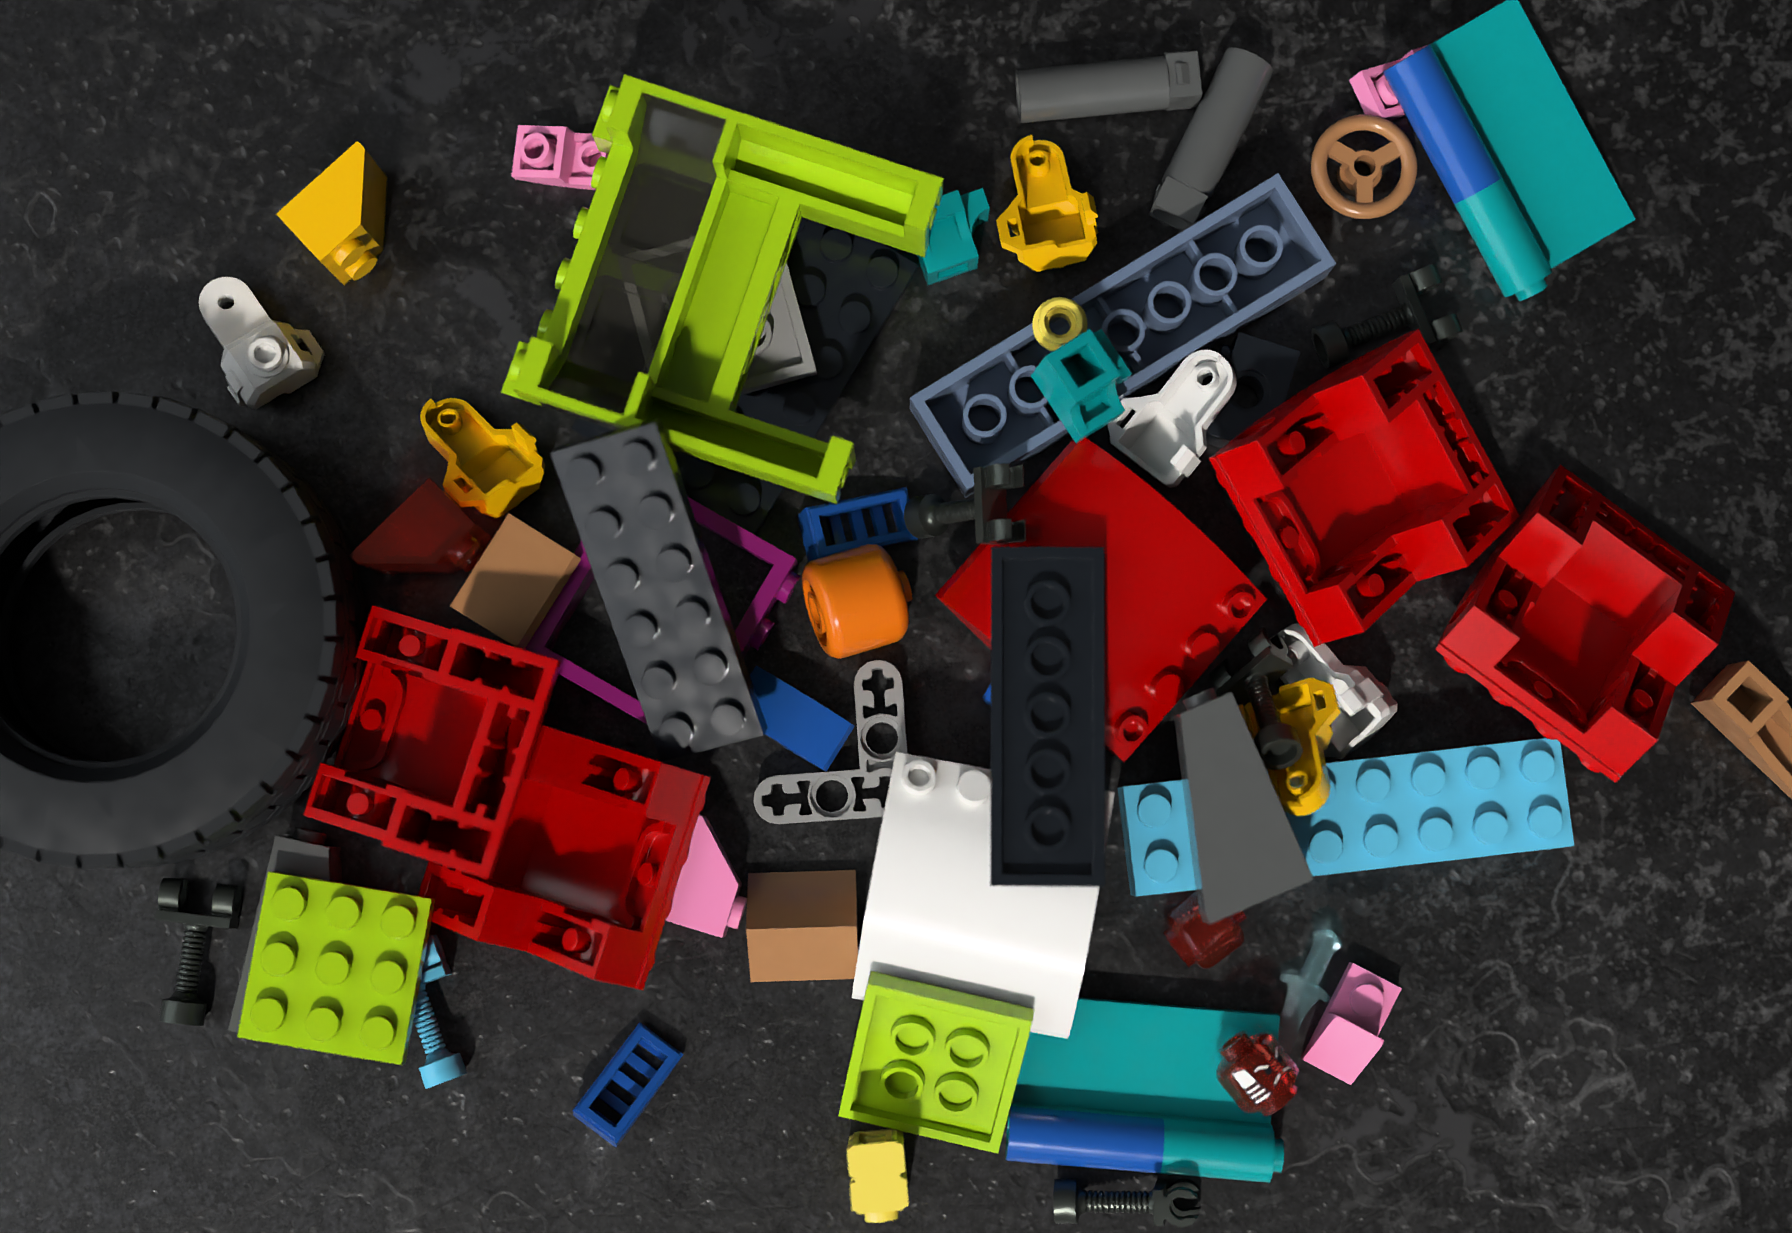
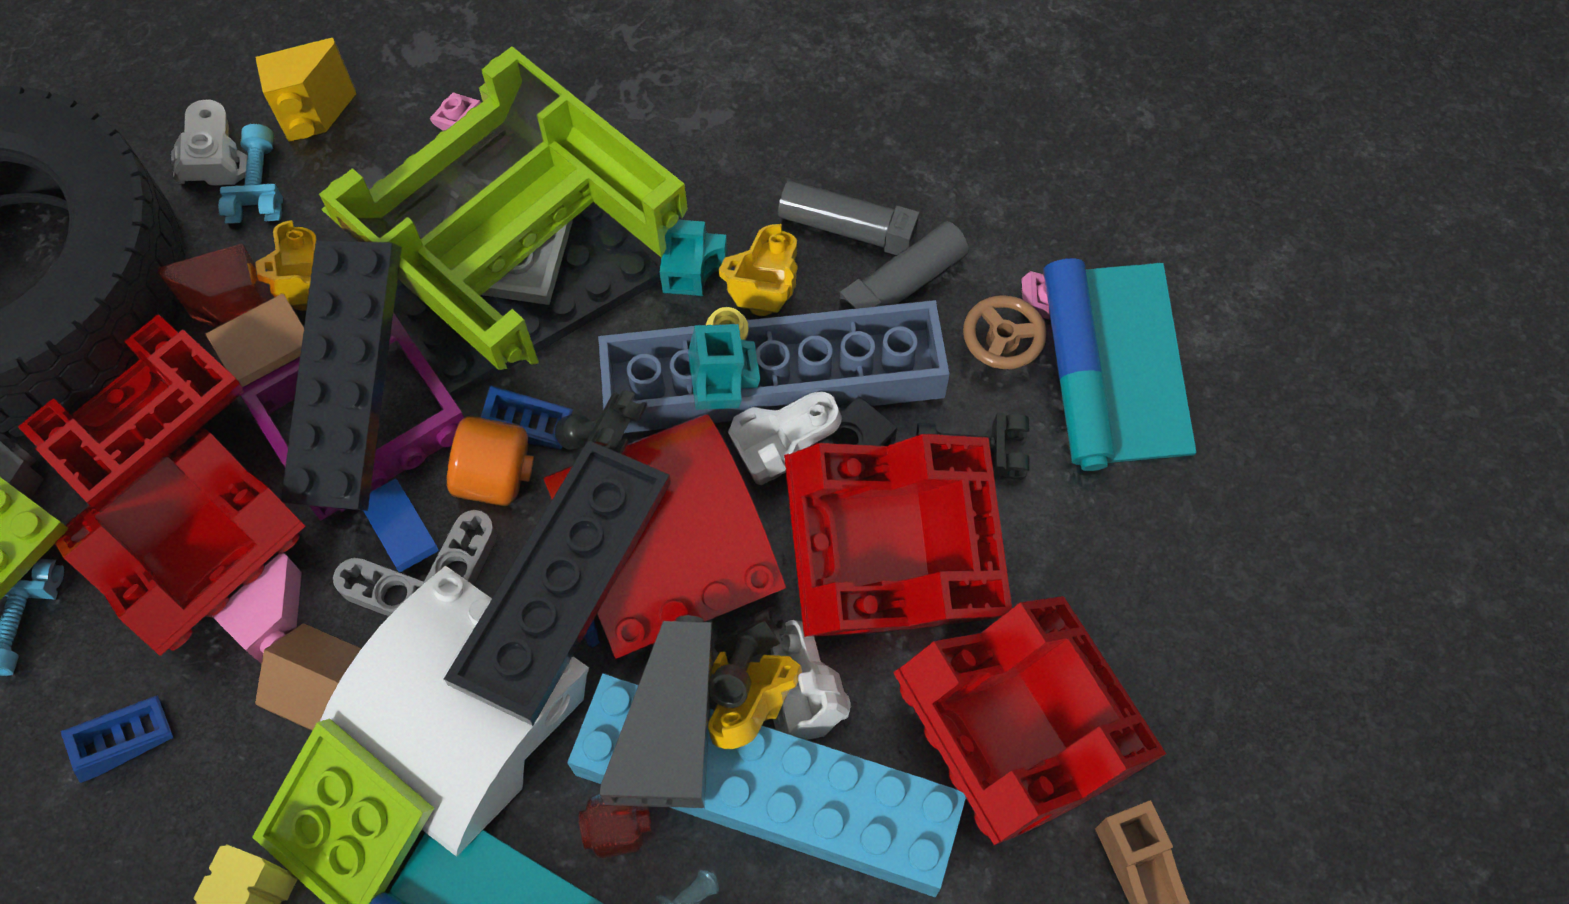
camera: 25 degrees right, 20 degrees down
none -> medium azure bar [218,124,283,223]

